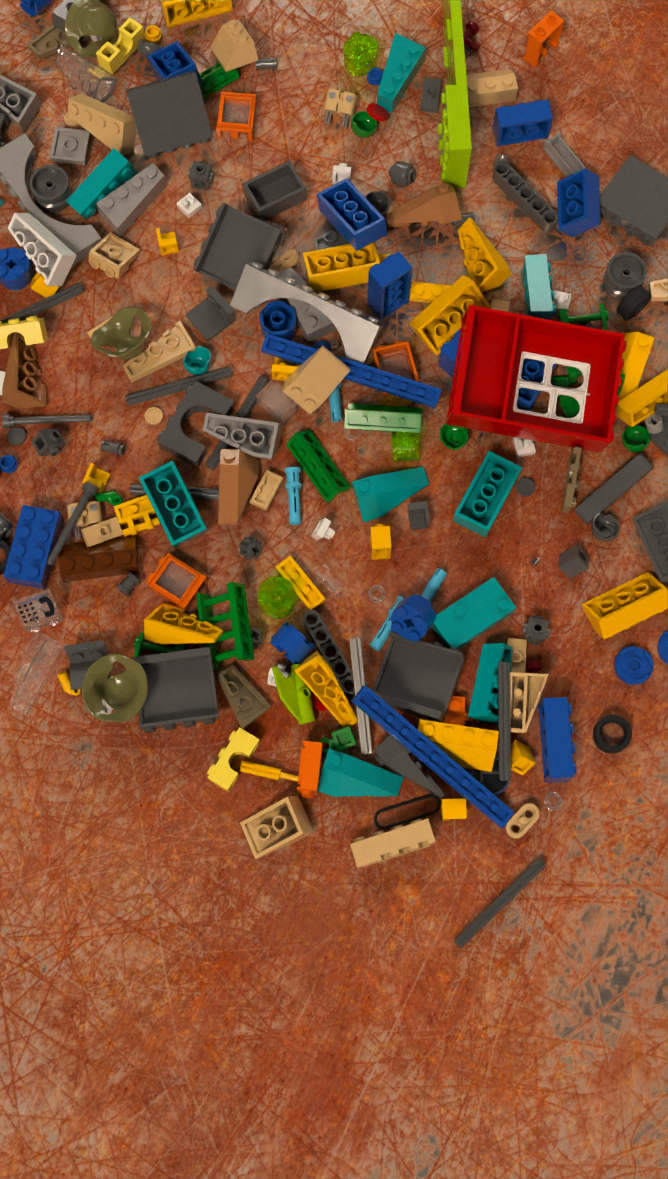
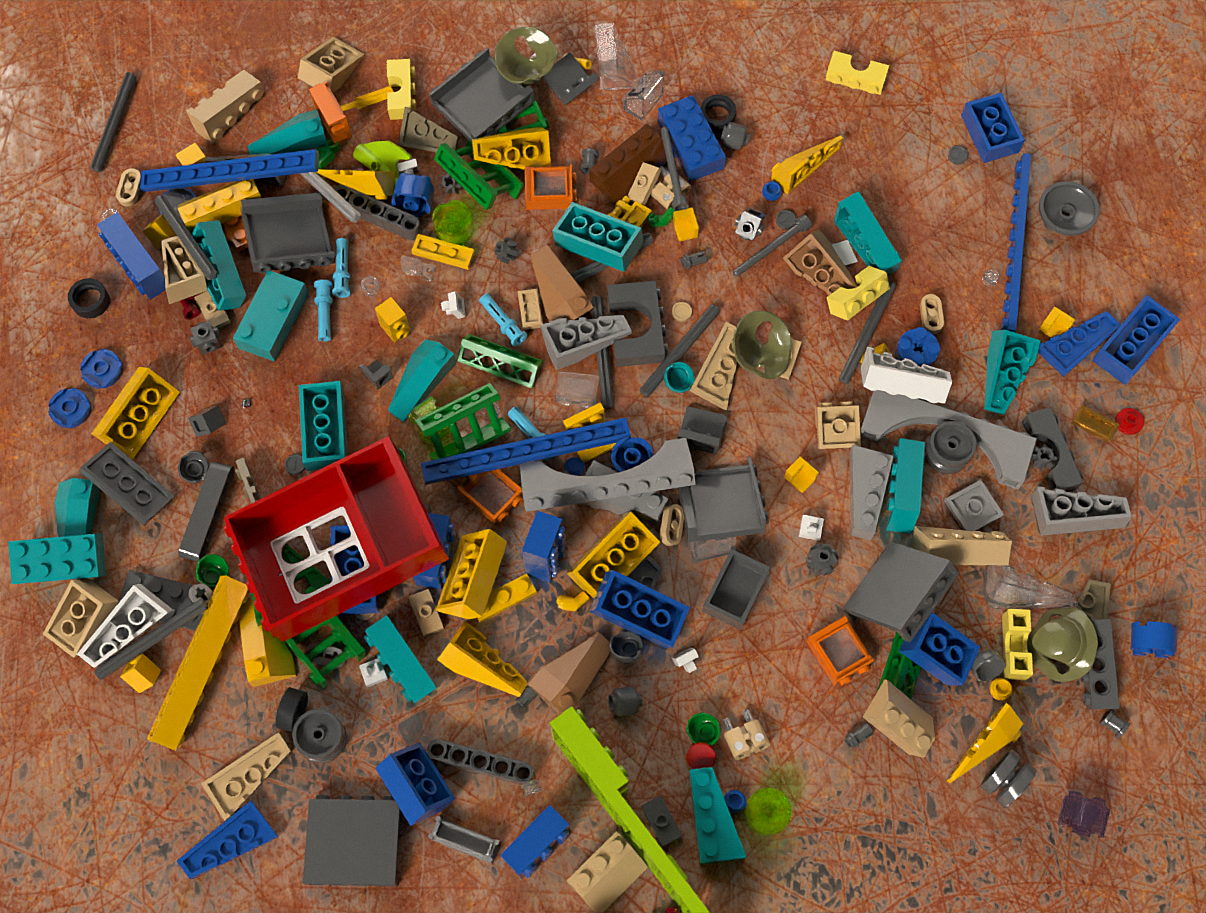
camera: 145 degrees right, 5 degrees down
tan slope [283,346,350,414] -> none
black piece [374,795,441,829] -> none
blue brick [391,595,436,642] -> none

